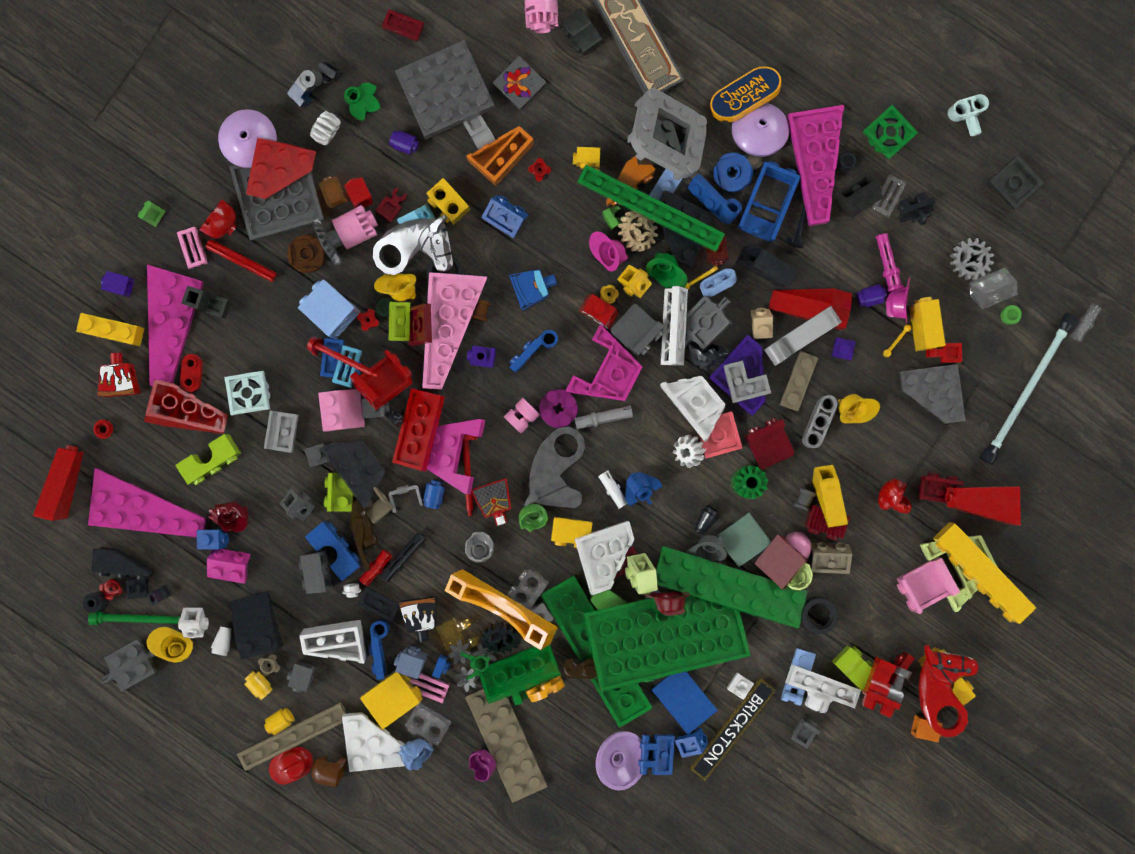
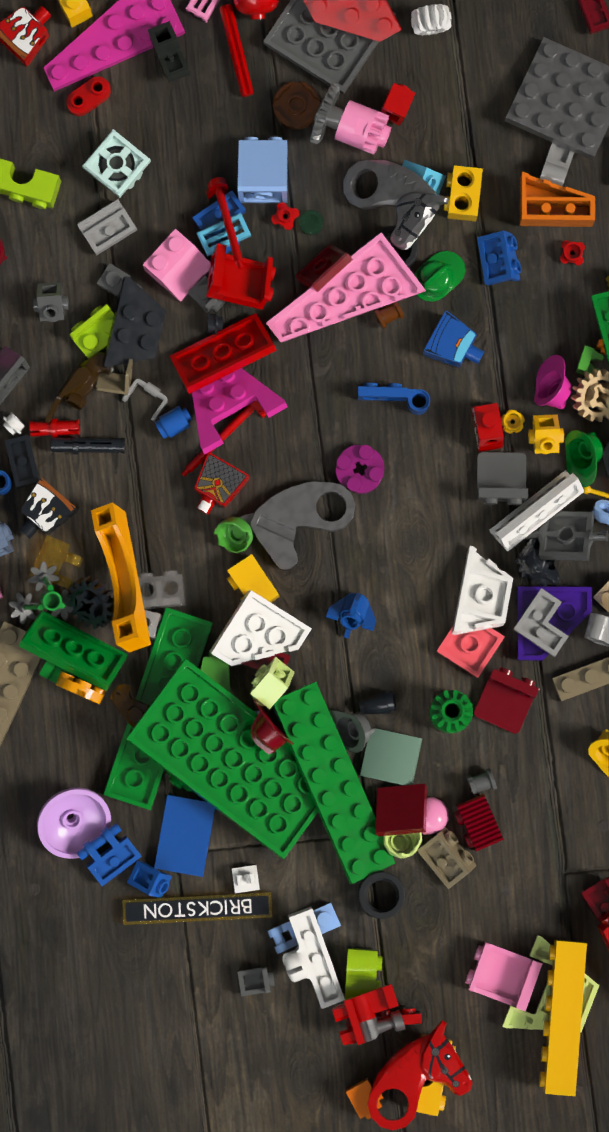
camera: 50 degrees right, 5 degrees down
red wedge [144,379,228,434] -> none
blue arch [305,521,363,581] -> none
clear orange brick [318,176,348,208] -> none
green plate [344,83,380,121] -> none
yellow piece [374,273,416,302] -> none
dark red plate [375,188,407,224] -> none
dark purple brick [389,130,419,155] -> none
lime plate [389,302,410,341] -> none
blue plate [432,655,452,678] -> none
light grey hair [465,532,494,563] -> none
dark purple brick [467,346,496,369] -> none
bright pink wheel [504,398,540,434] -> none
dark pink wing [566,325,642,401] -> none
light grey pin [574,405,633,430] -> none
white pin [598,471,628,509] -> none
white gear [672,435,706,468] -> none
light grey beam [802,395,838,448] -> none
yellow slope [812,465,848,527] -> none
red hair [878,478,912,514] -> none
none -> green piece [414,251,466,302]

